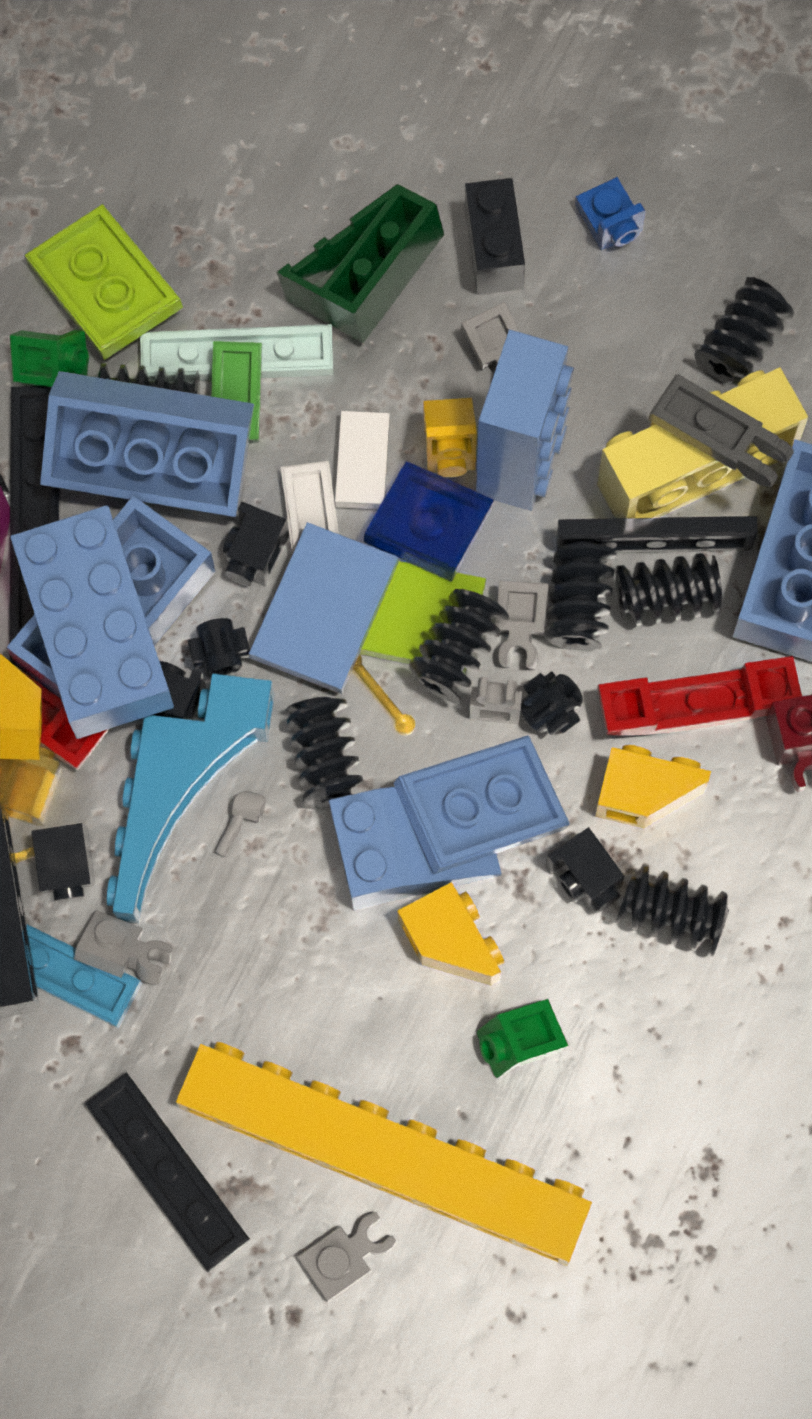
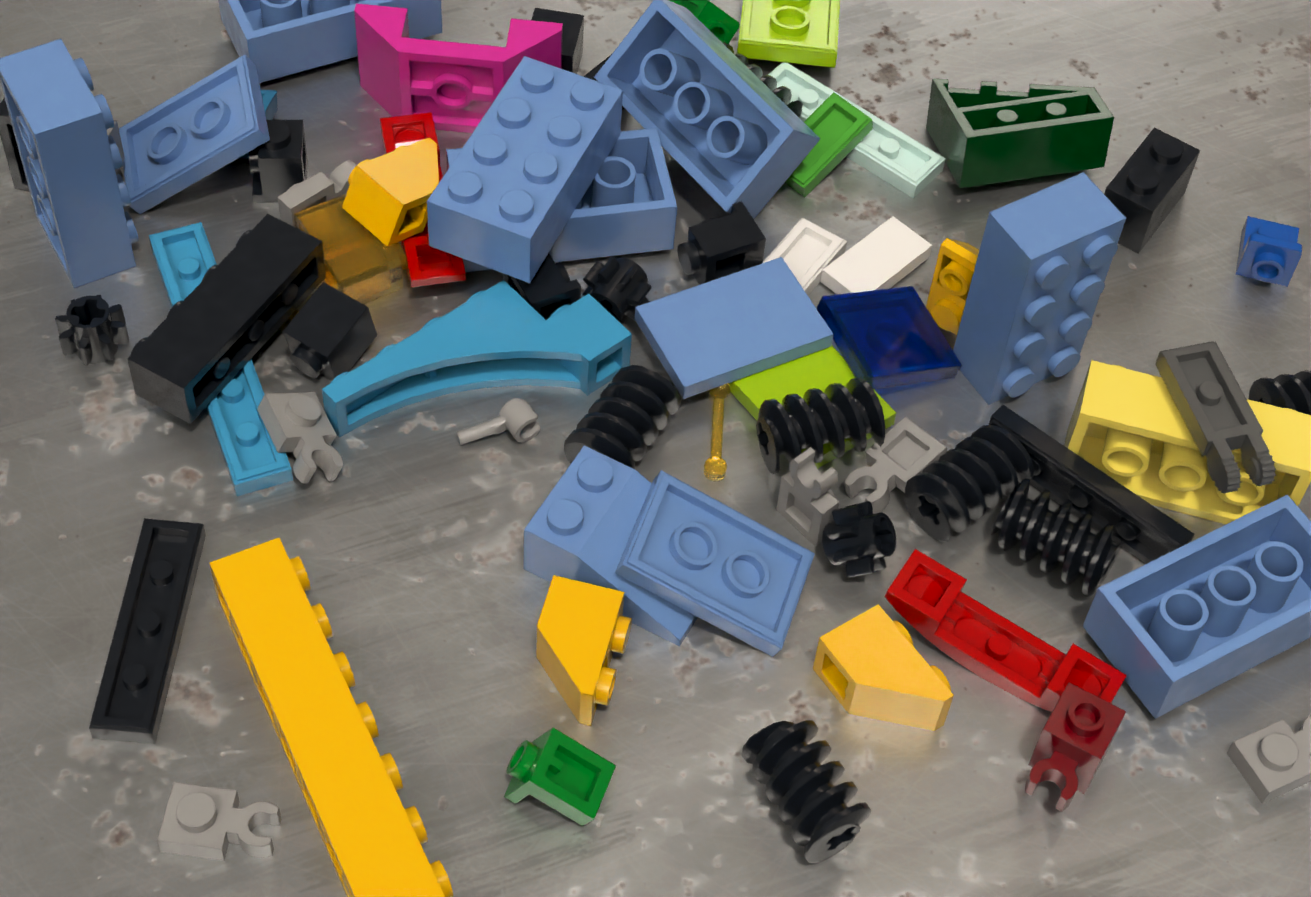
camera: 35 degrees right, 20 degrees down
black brick [545,827,625,913] -> none

